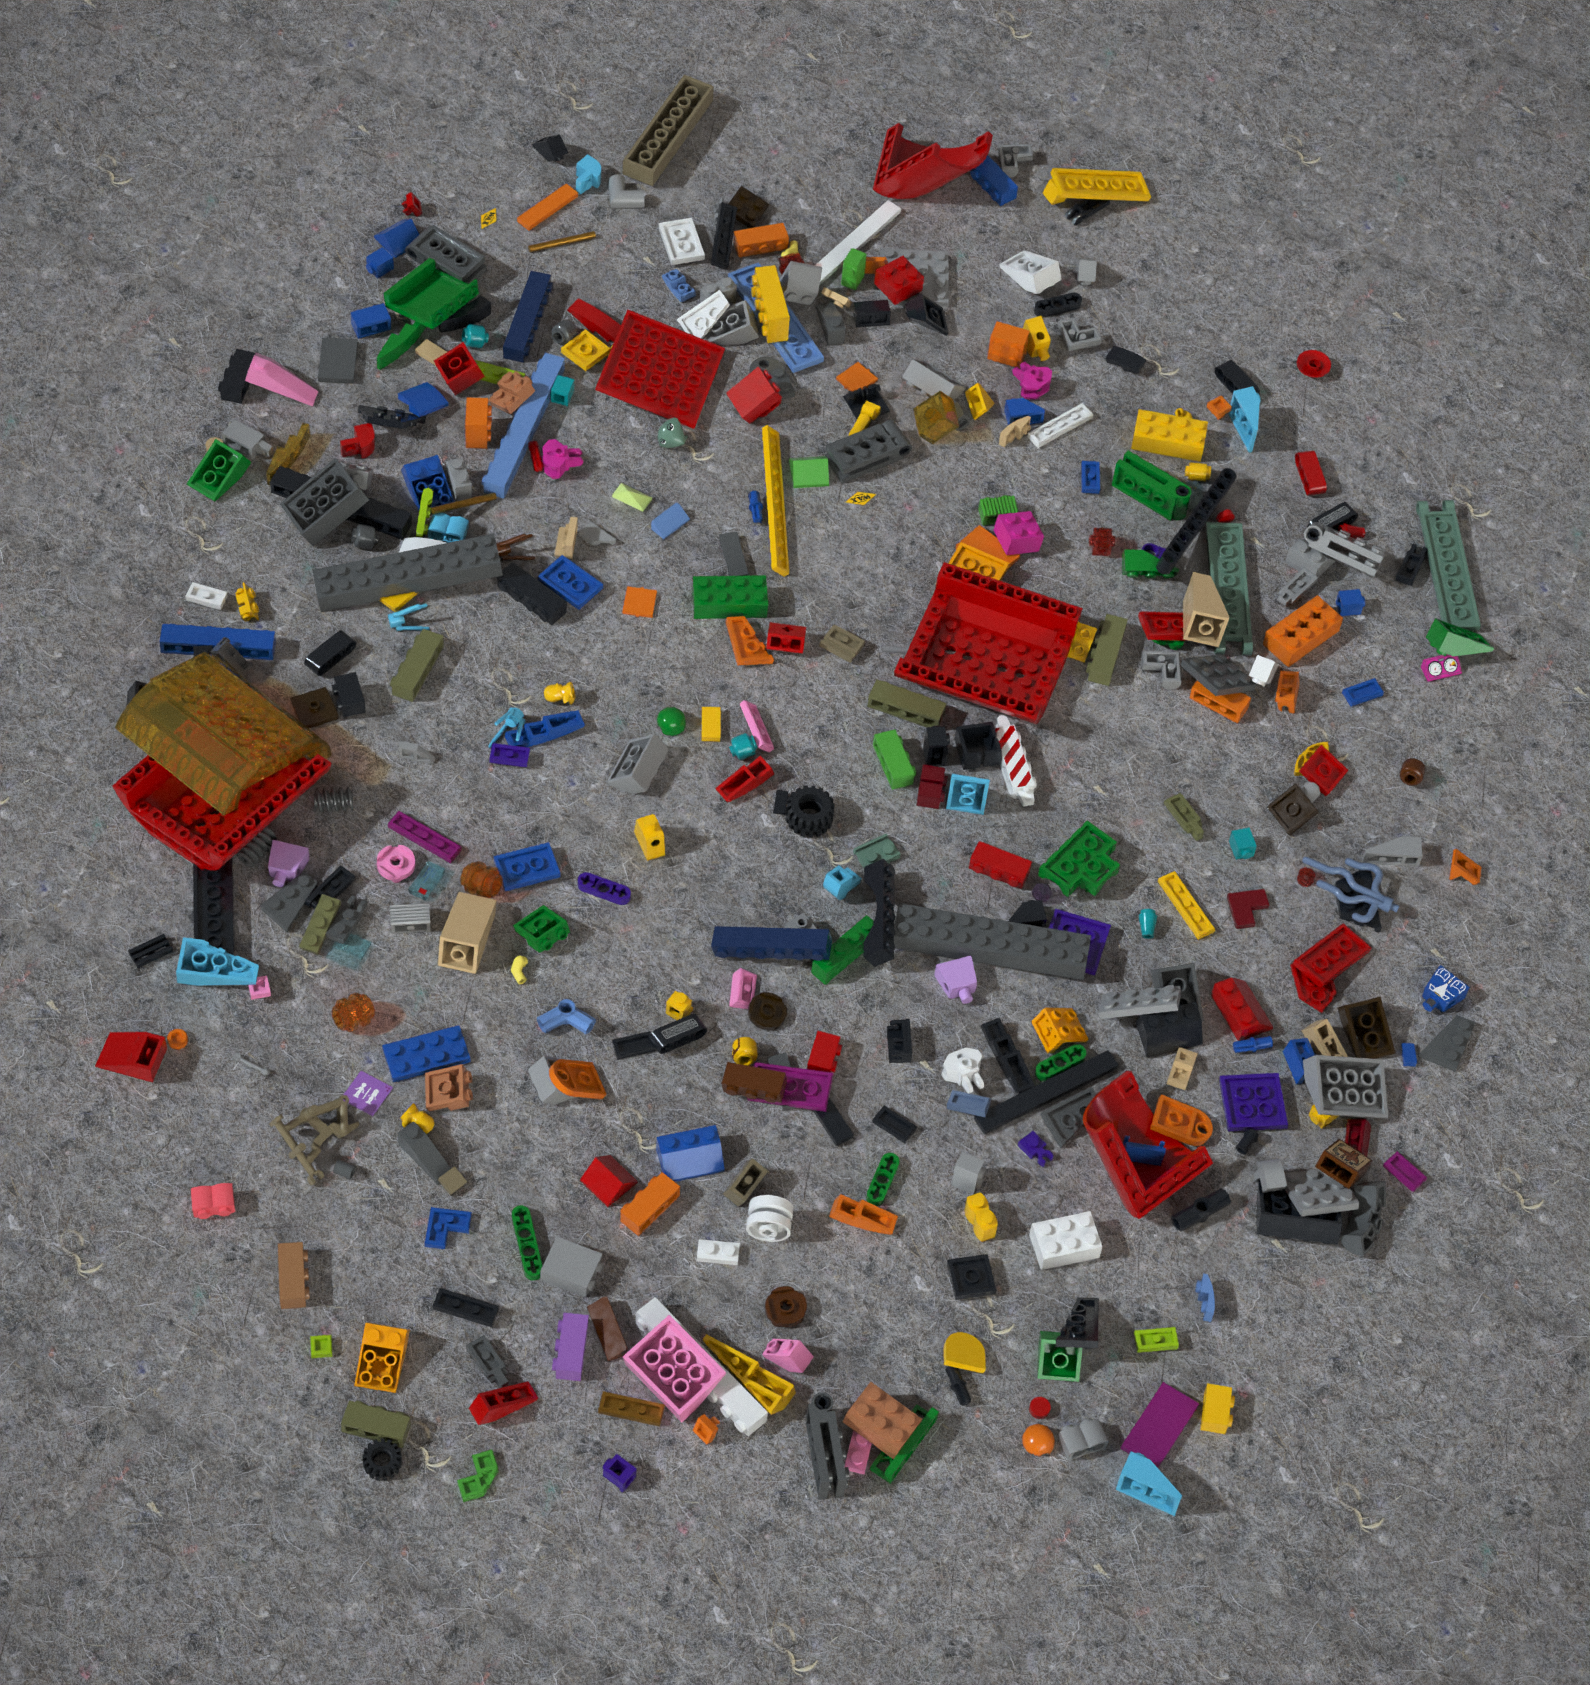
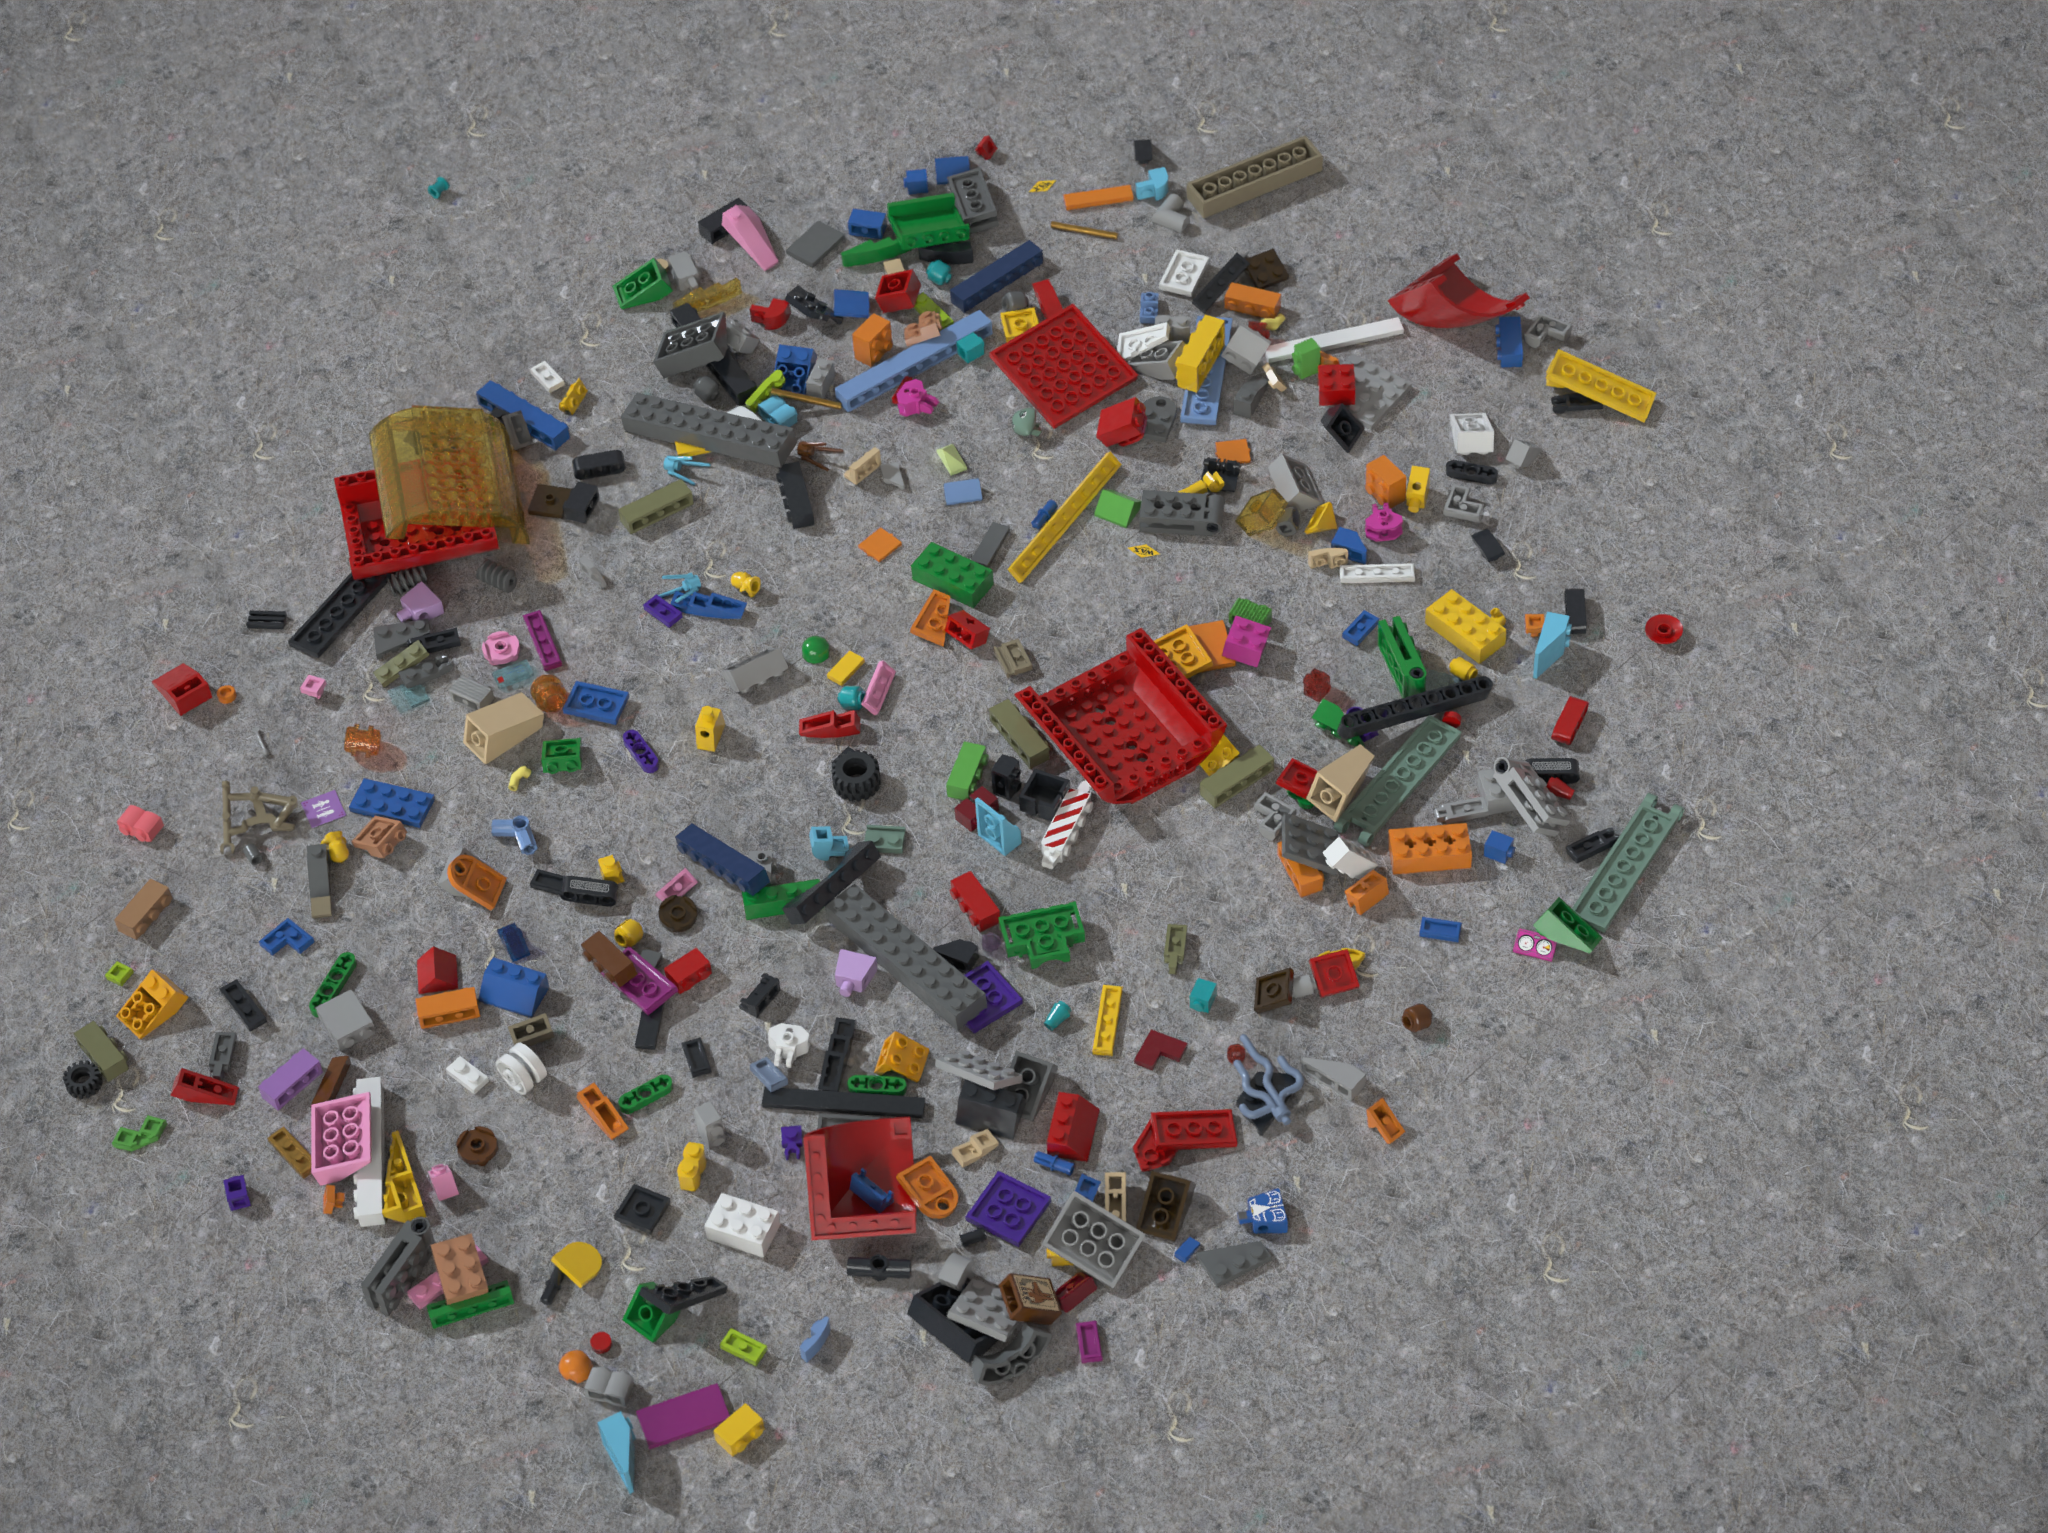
camera: 45 degrees right, 5 degrees down
medium azure wedge [176,937,259,986] -> none
blue plate [538,555,603,610] -> none
black hinge [853,300,891,328] -> none
none -> clear blue slope [497,922,530,963]

